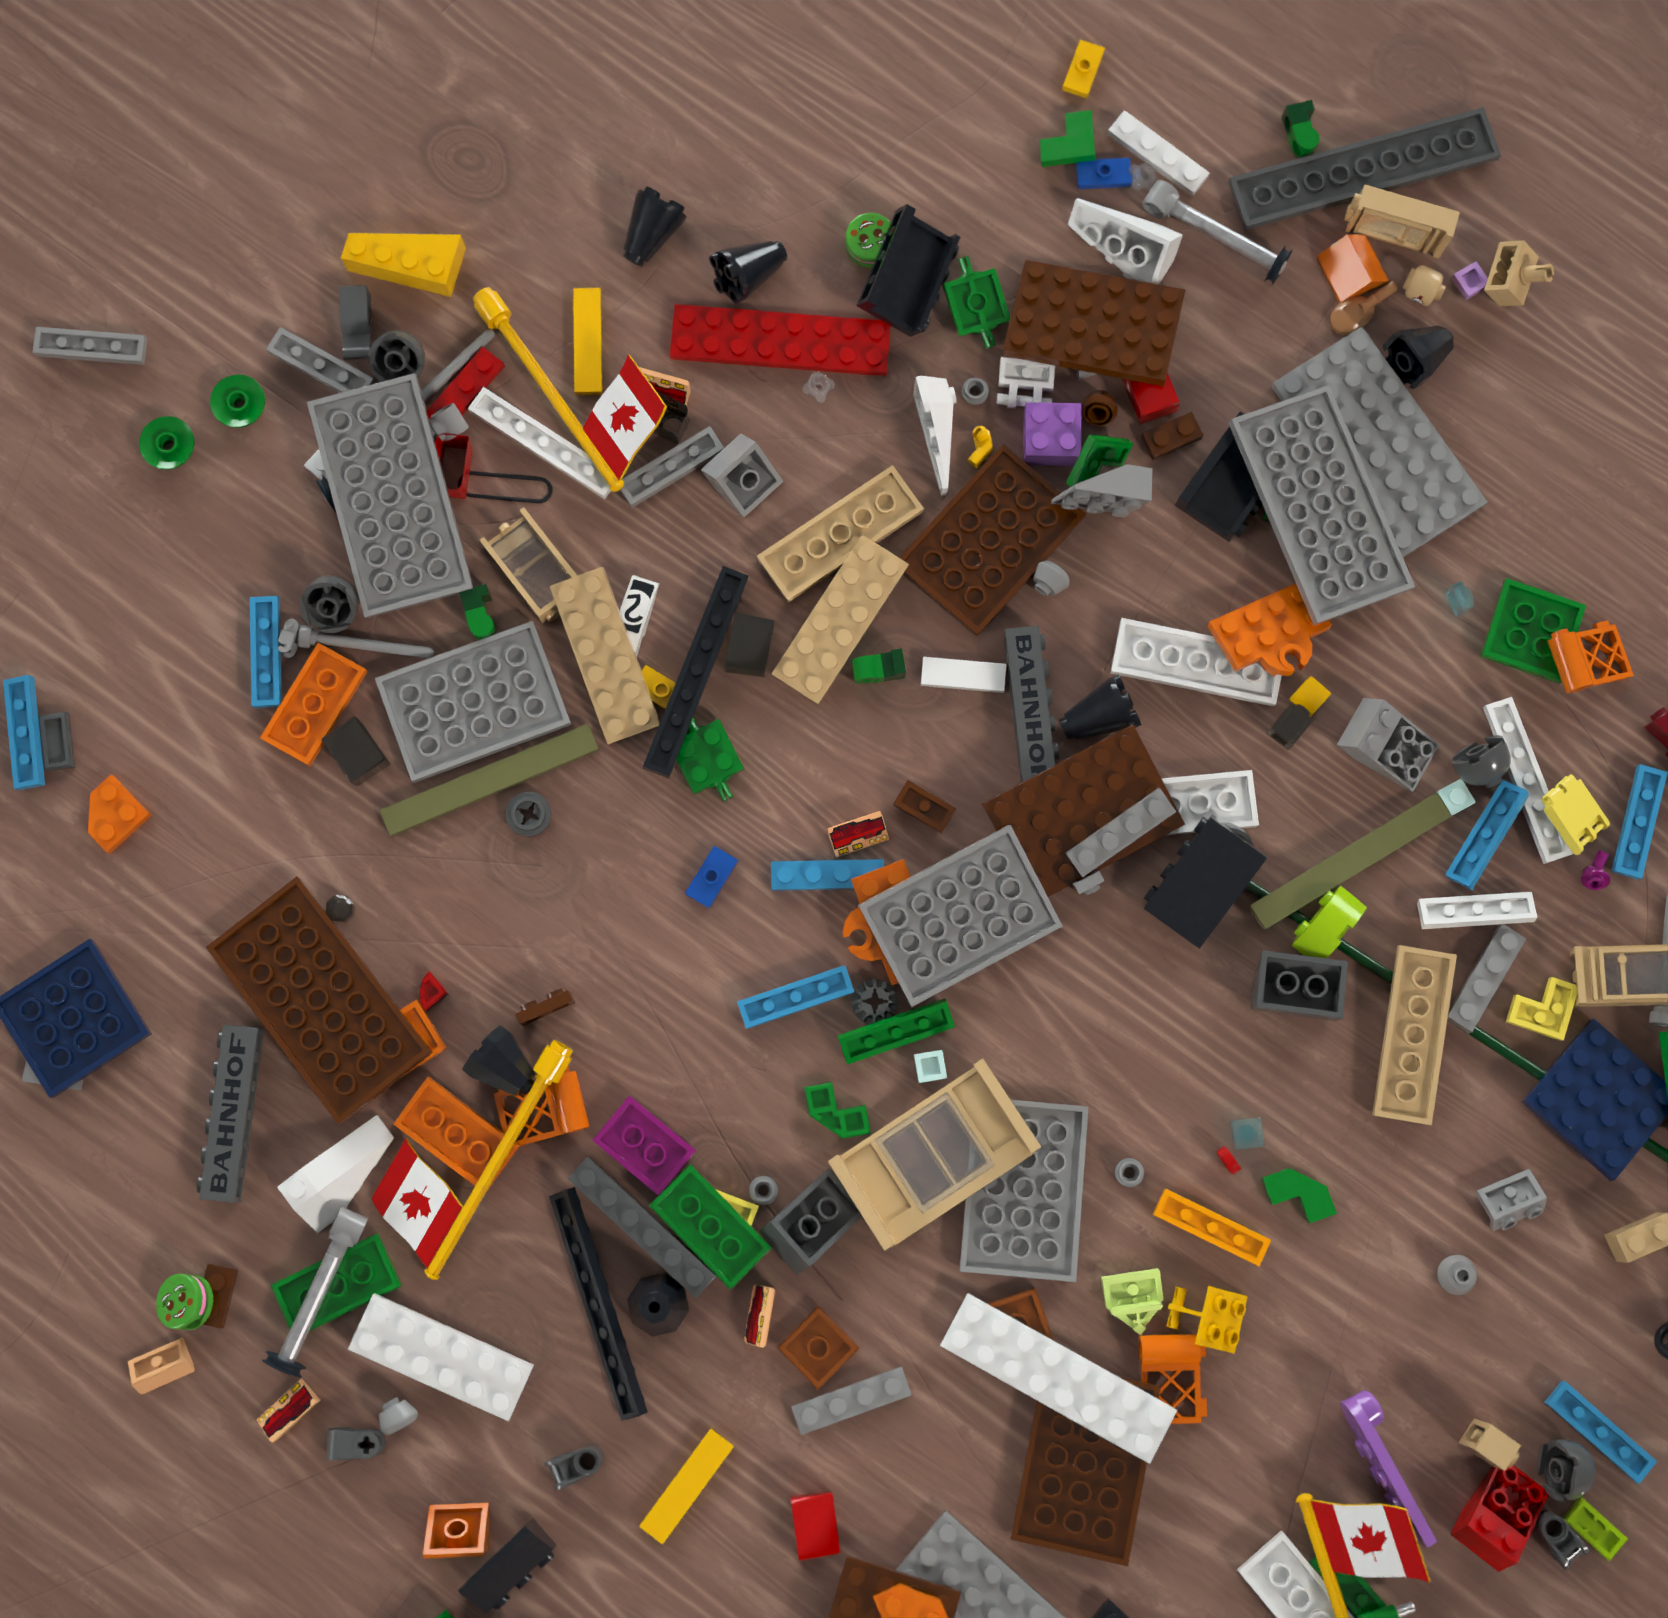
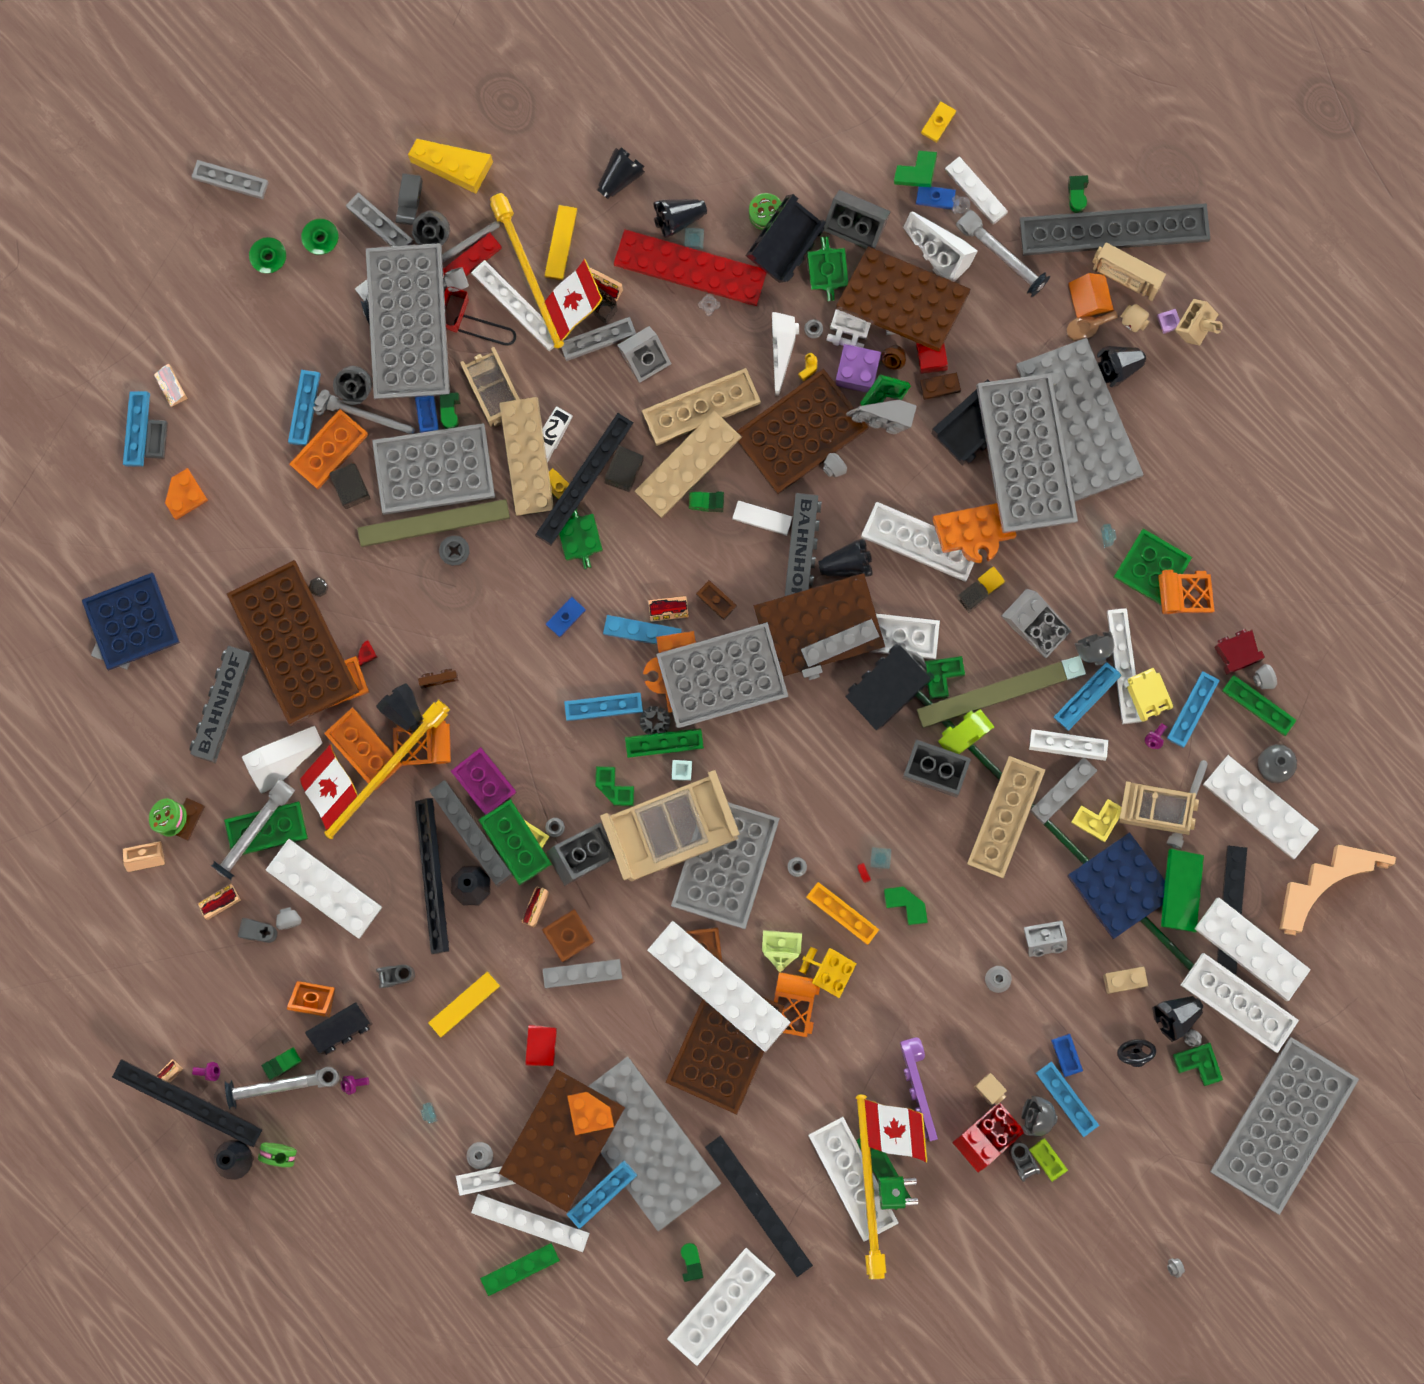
camera: 20 degrees right, 0 degrees up
none -> slope [154,364,188,407]
none -> blue plate [415,396,439,433]
none -> clear light blue plate [685,228,704,249]
none -> dark grey slope [824,190,891,249]
none -> green tile [925,656,965,700]
none -> blue plate [1051,1034,1083,1077]

